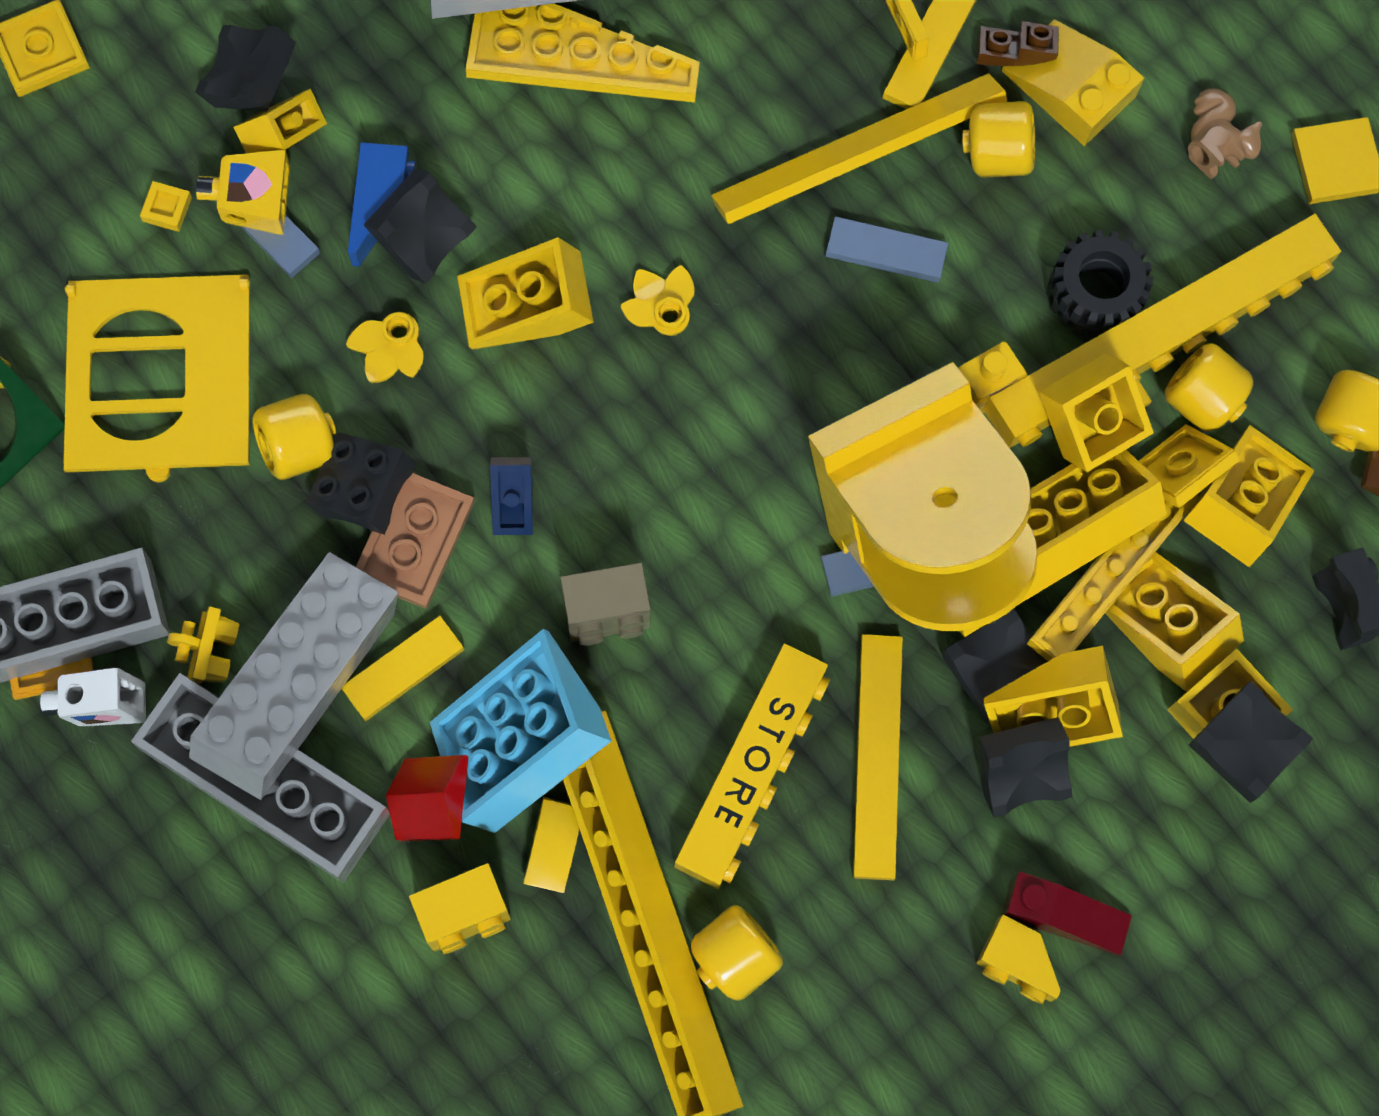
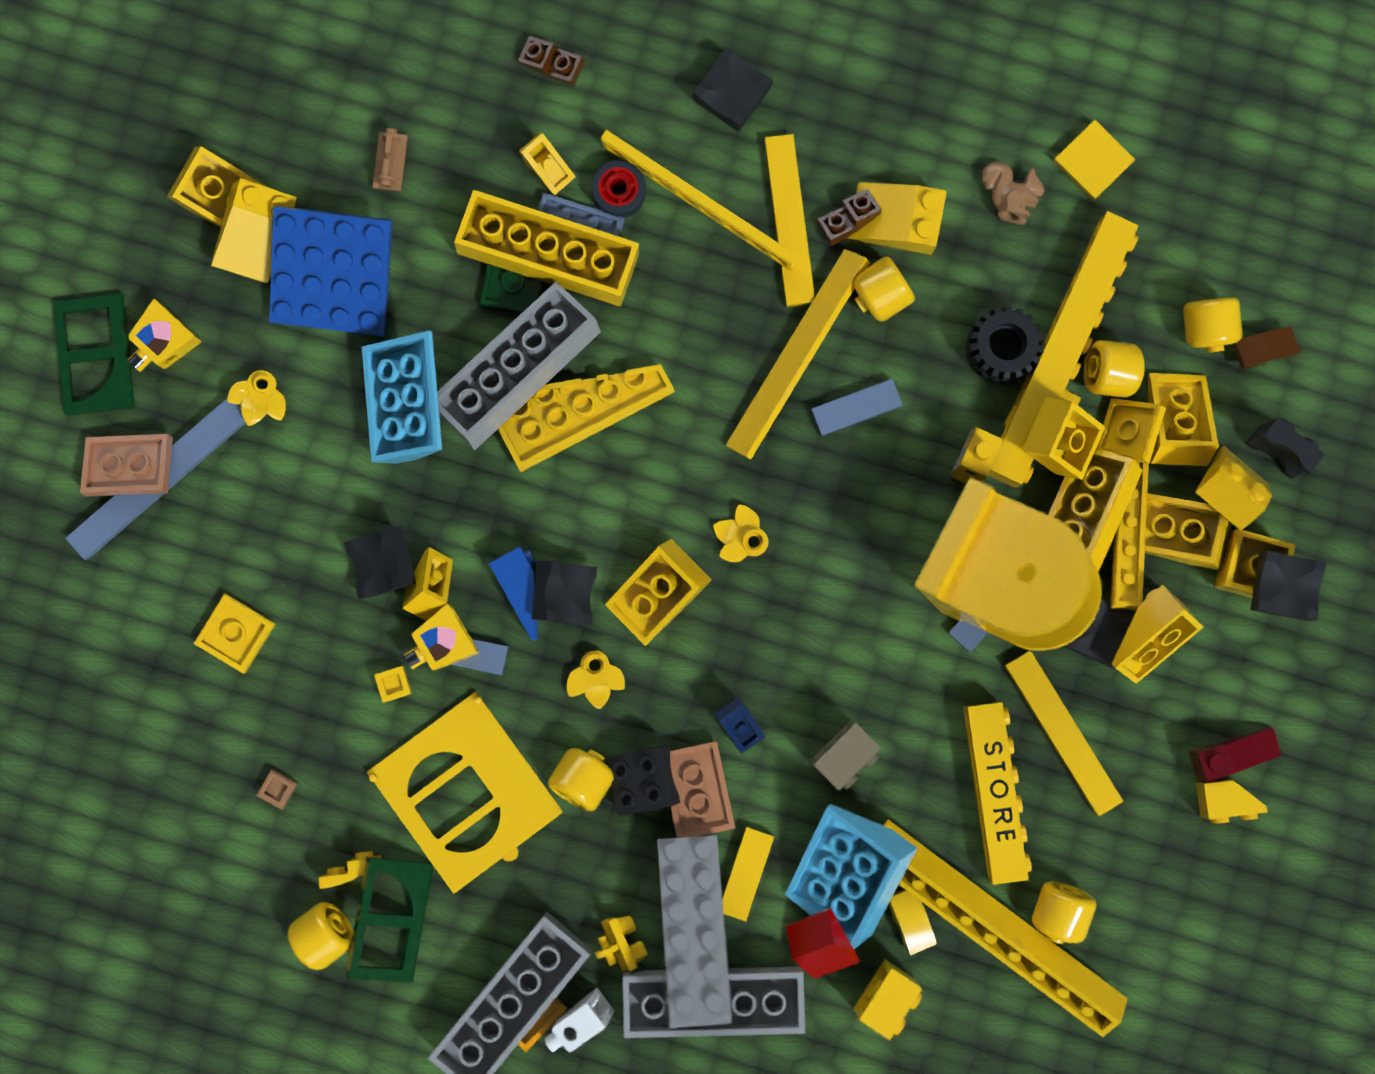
camera: 35 degrees left, 10 degrees up
black brick [979,717,1072,818] -> none
none -> yellow slope [1196,446,1273,531]

